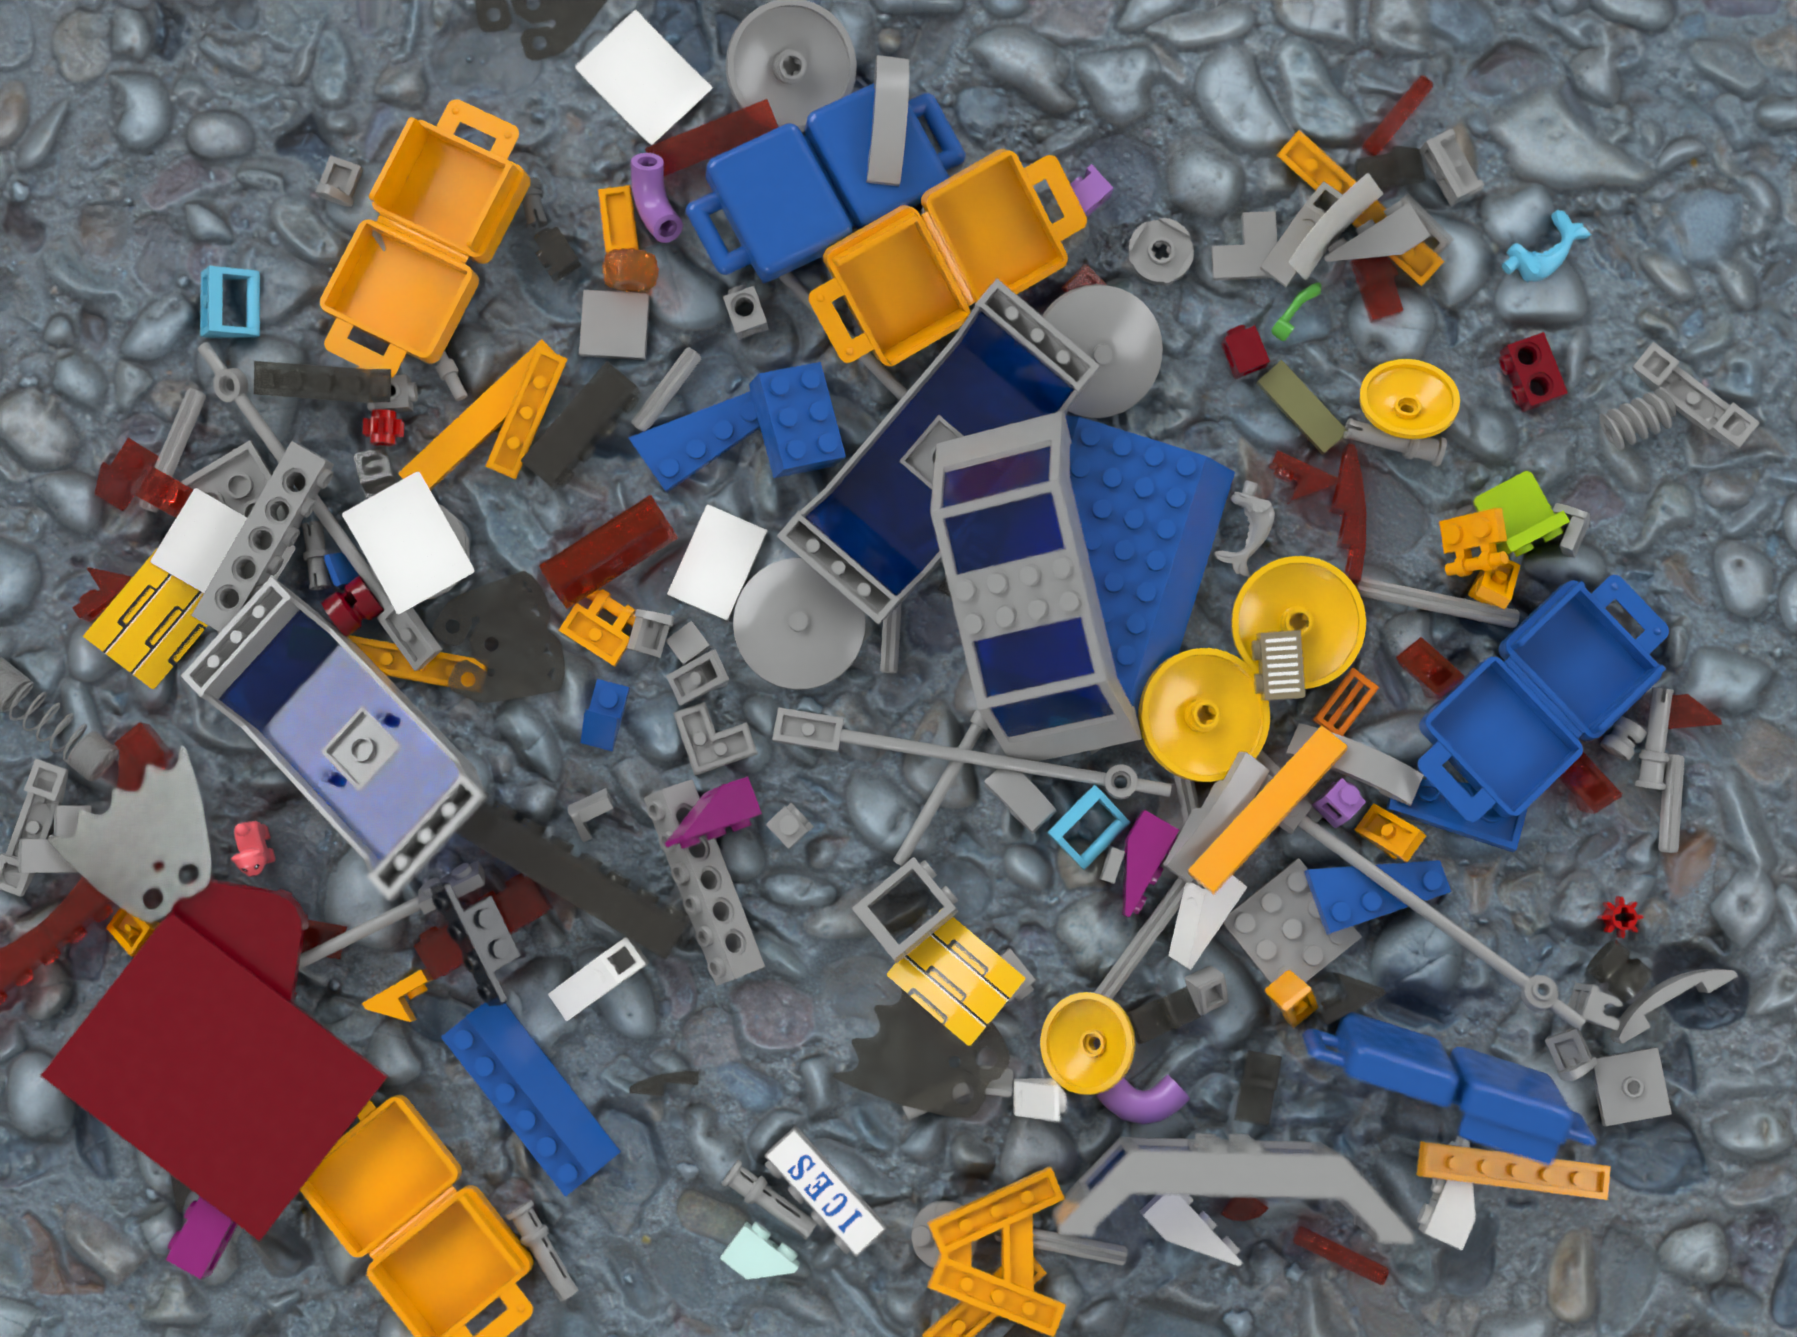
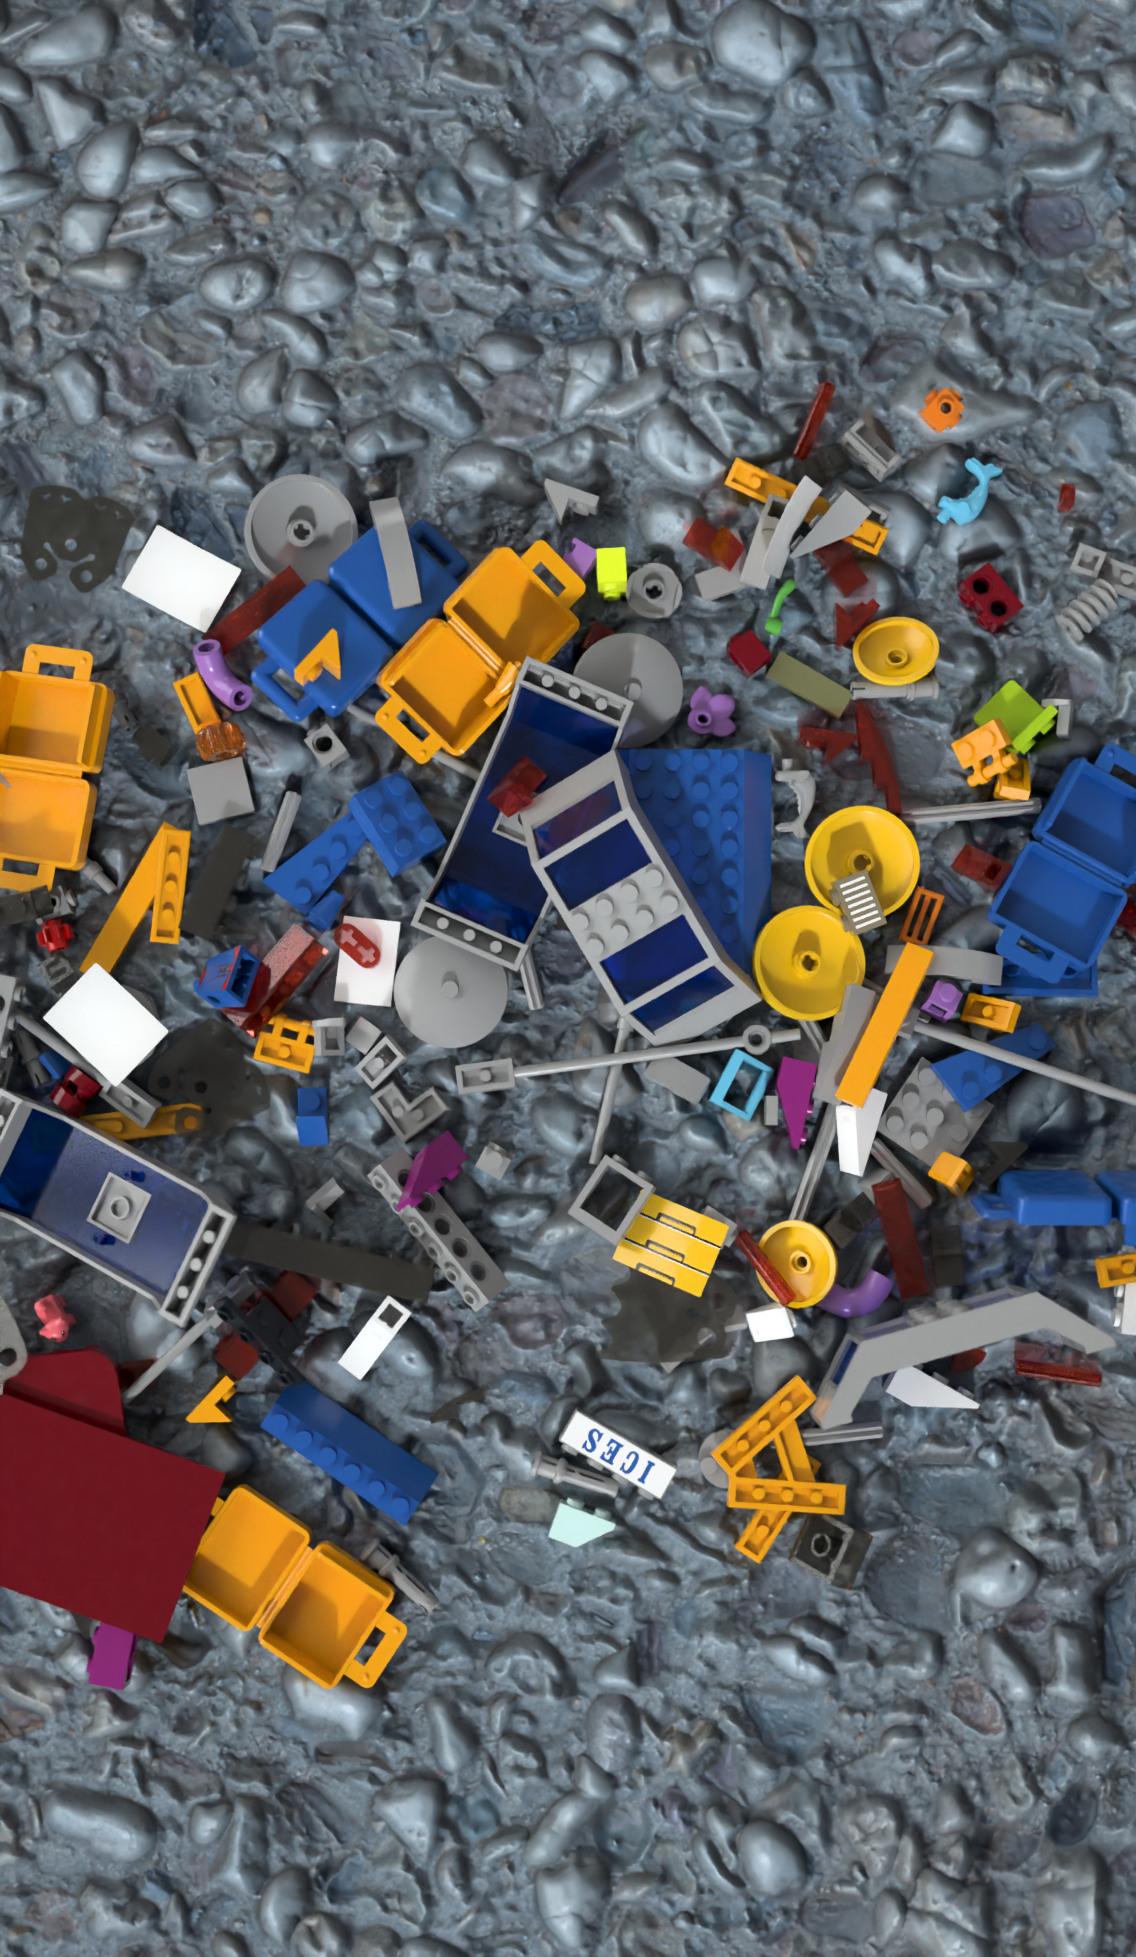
camera: 15 degrees left, 0 degrees up
none -> blue torso [193,945,261,1008]
none -> light orange slope [294,628,341,687]
none -> blue cone [305,890,345,933]
none -> clear red beam [333,923,382,969]
none -> light orange cone [483,660,522,708]
none -> clear red slope [486,755,547,818]
none -> light grey slope [544,478,599,526]
none -> neon yellow brick [596,547,627,601]
none -> clear red slope [682,517,745,572]
none -> medium lavender plate [687,686,736,737]
none -> clear red axle [734,1230,796,1306]
none -> clear red slope [833,598,880,652]
none -> light grey axle [870,1138,933,1209]
none -> clear red slope [871,1177,930,1300]
none -> orange brick [917,387,965,434]
none -> clear red tile [1057,483,1075,513]

